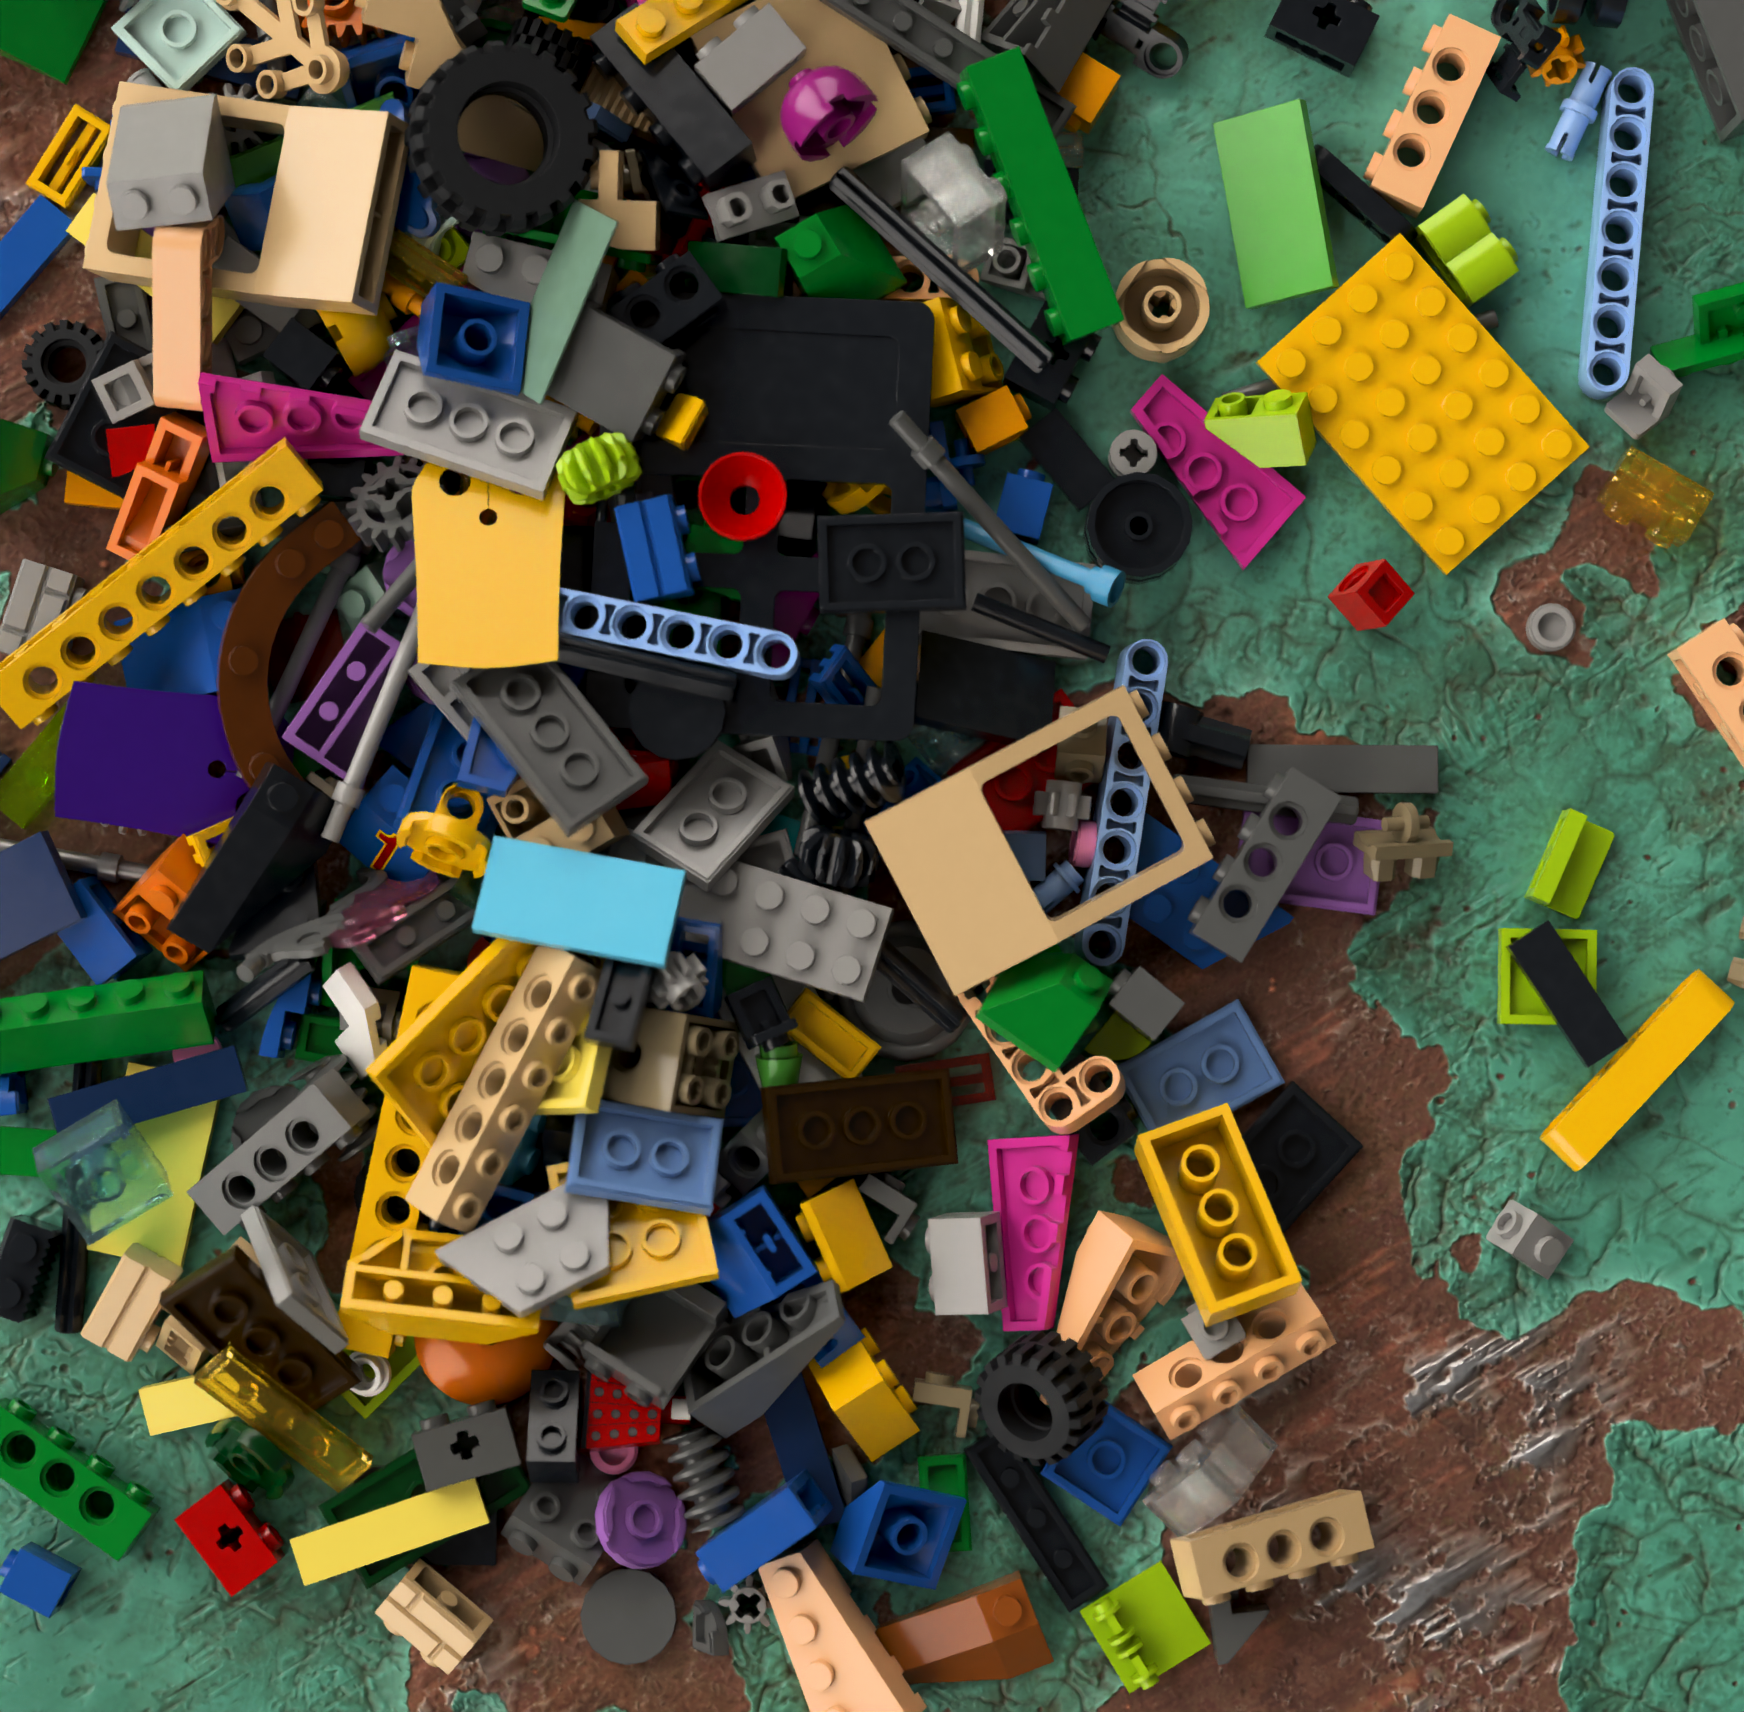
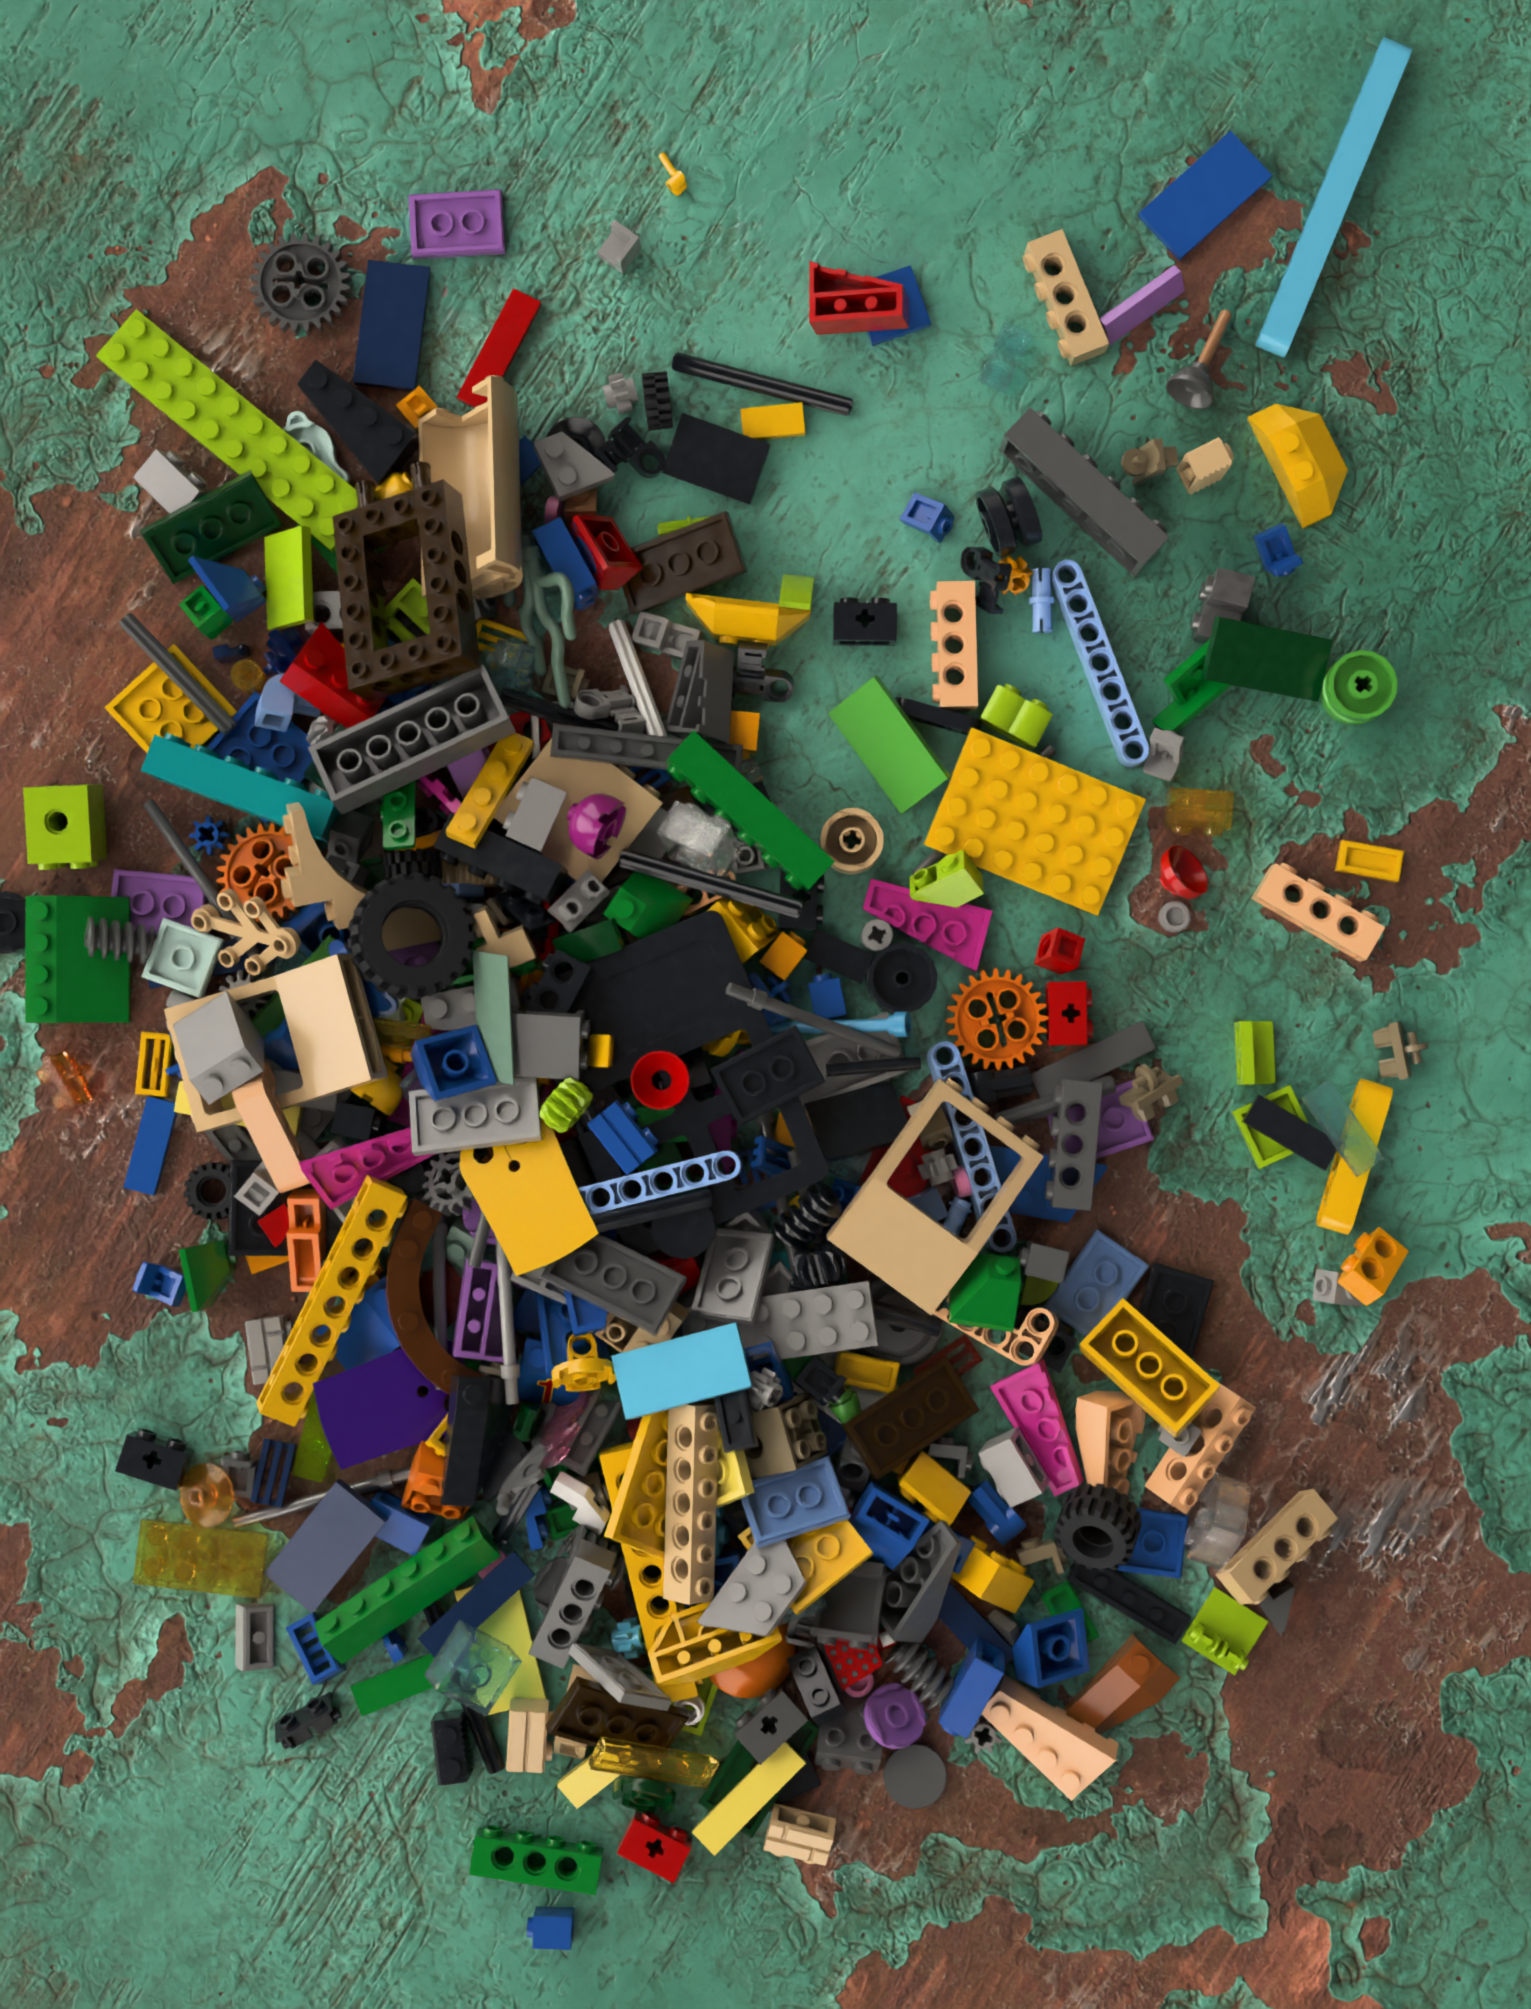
camera: 25 degrees left, 0 degrees up
dark grey tile [692,1599,729,1656] -> none
none -> dark green slope [511,1400,541,1442]
none -> medium azure gear [611,1617,646,1659]
none -> orange gear [945,968,1048,1071]
none -> blue piece [967,1479,1027,1546]
none -> red brick [1045,981,1093,1046]
none -> red piece [1159,845,1208,899]
none -> clear light blue tile [1301,1079,1384,1177]
none -> light orange brick [1337,1227,1409,1306]

